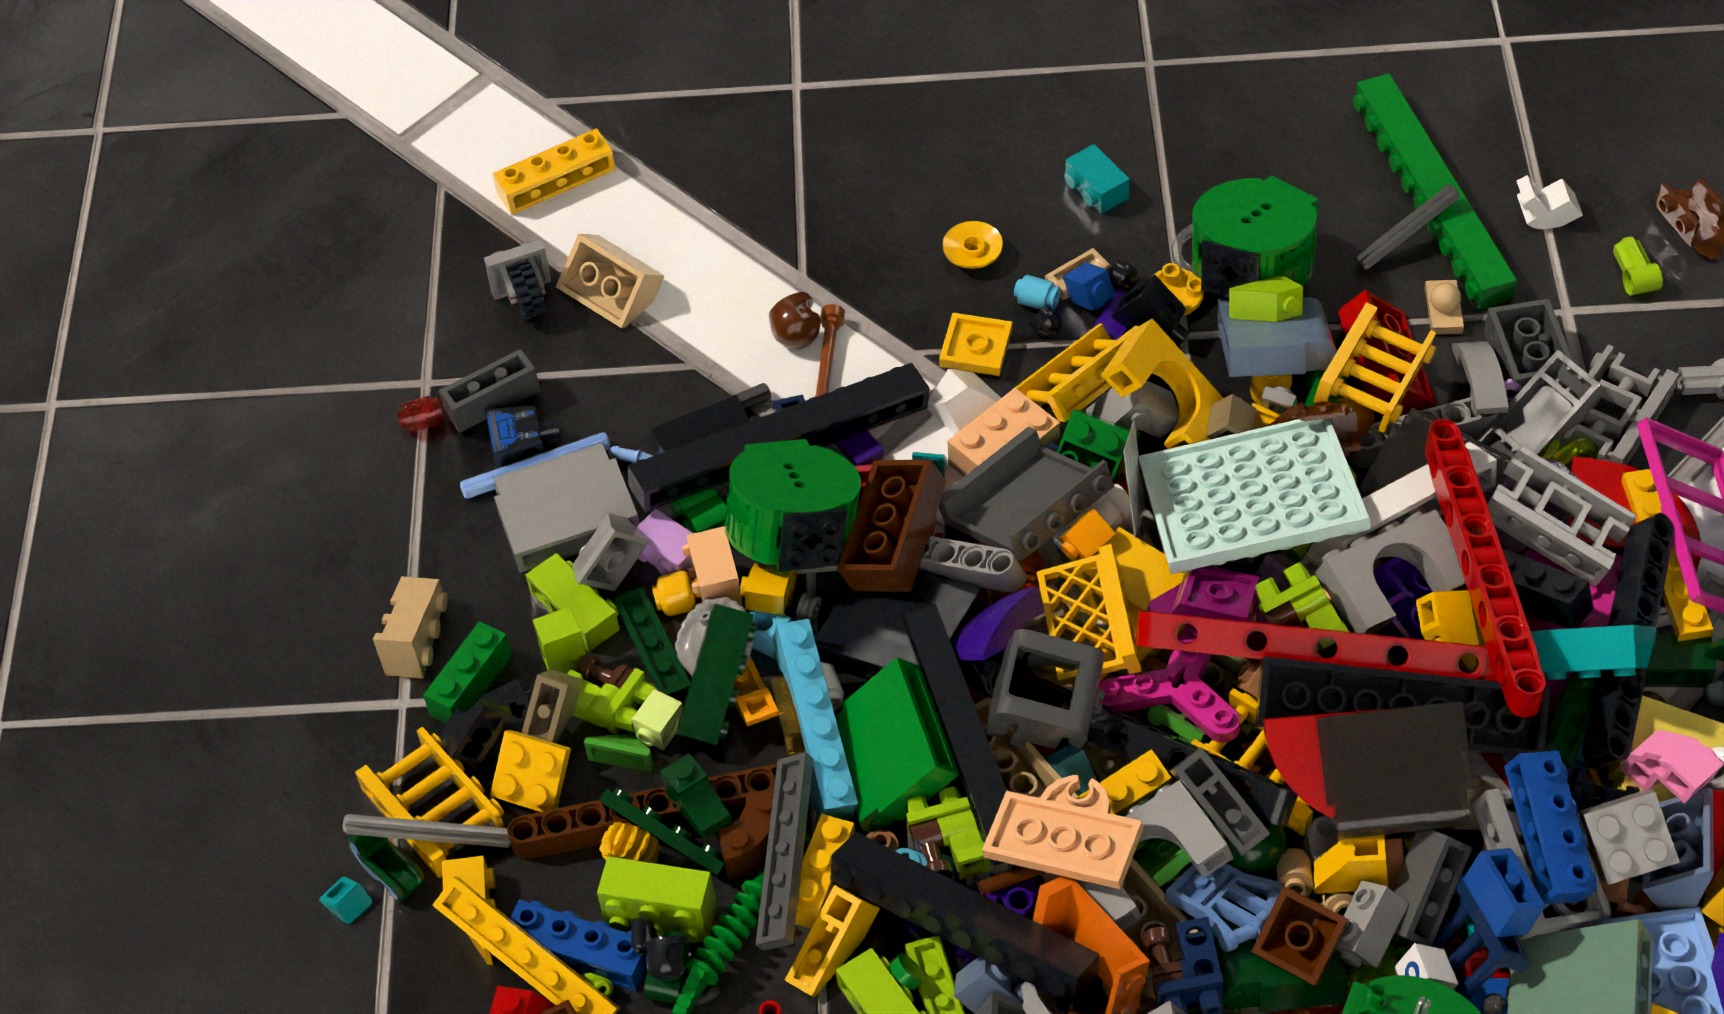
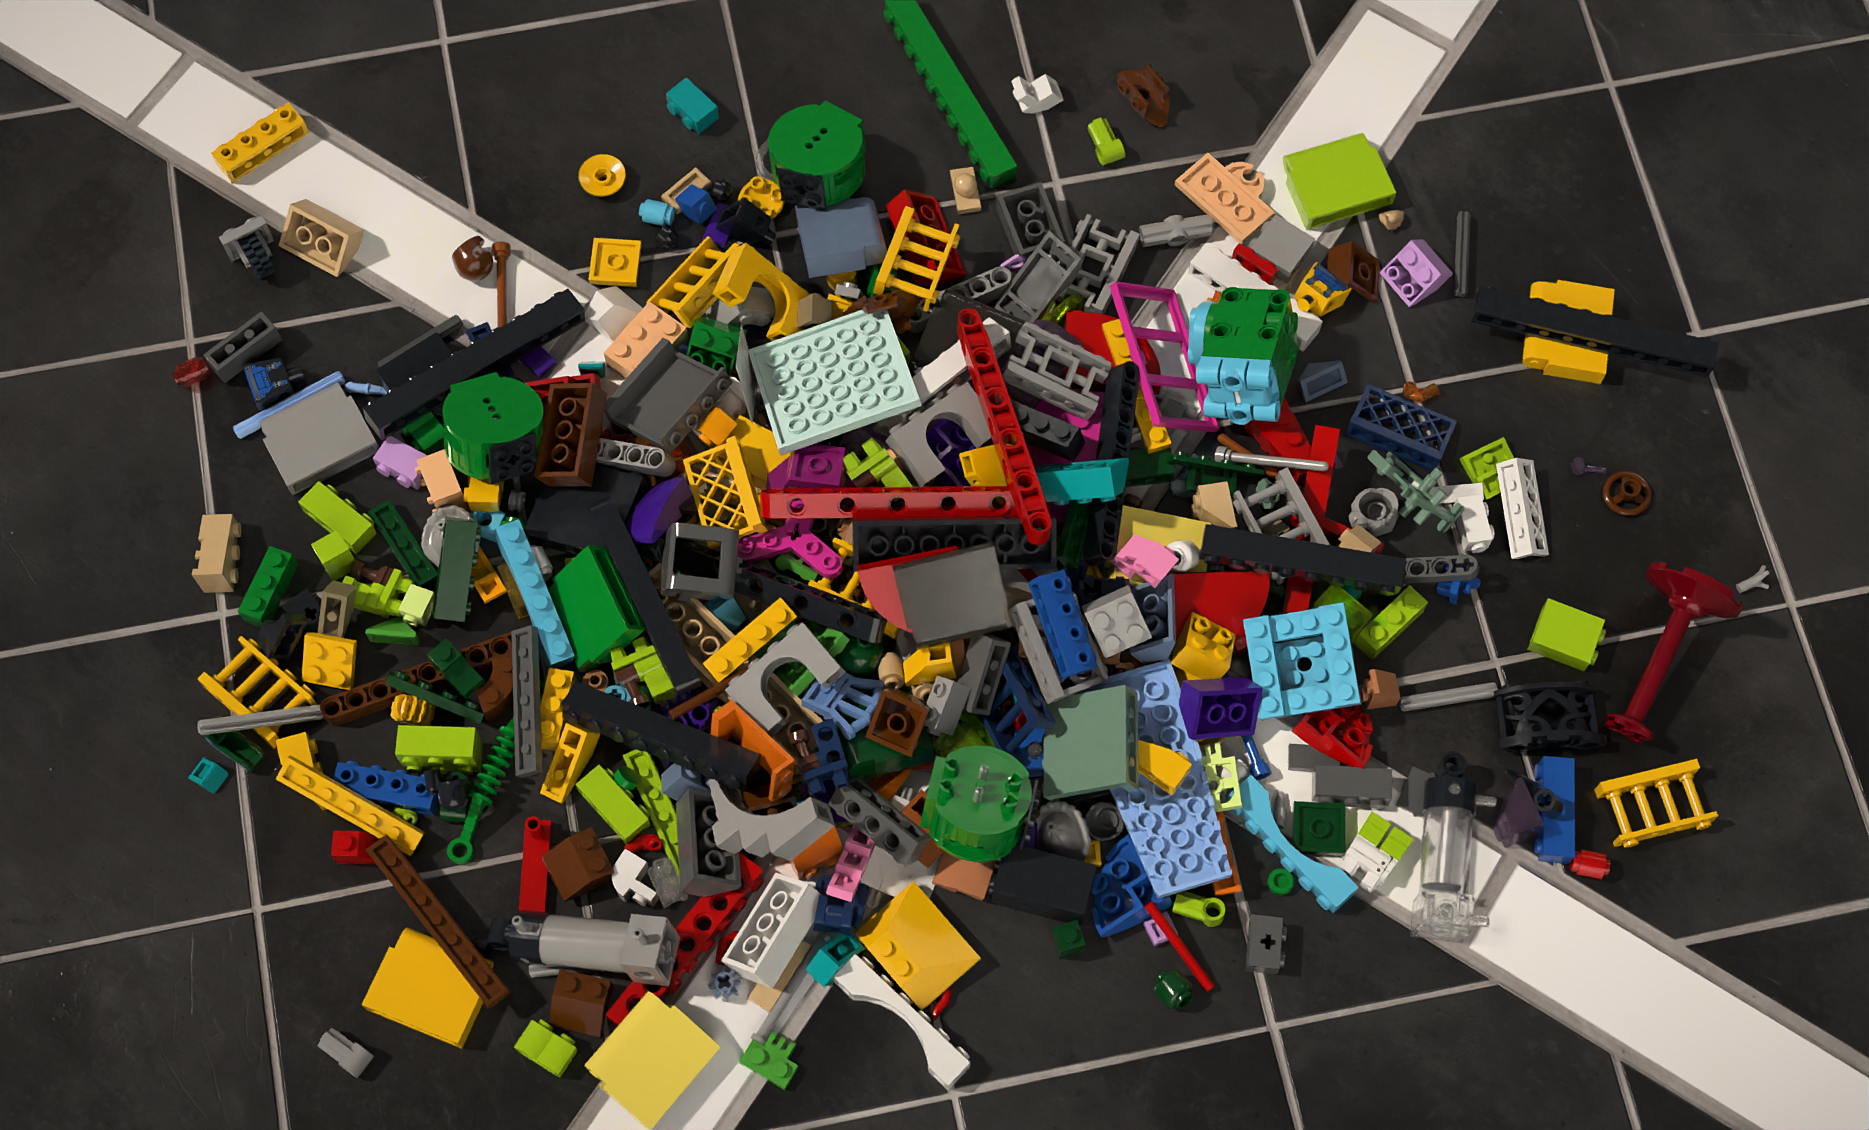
camera: 15 degrees left, 15 degrees up
light grey slope [573,513,650,592] -> none
yellow head [652,571,701,616] -> none
light nougat plate [982,775,1144,889] -> none
dark grey slope [1170,747,1270,856] -> none
lime slope [1229,275,1303,322] -> none
dark grey axle [1356,184,1460,269] -> none
white brick [1395,943,1458,989] -> none
light grey slope [1452,341,1509,415] -> none
blue brick [1463,848,1546,938] -> none

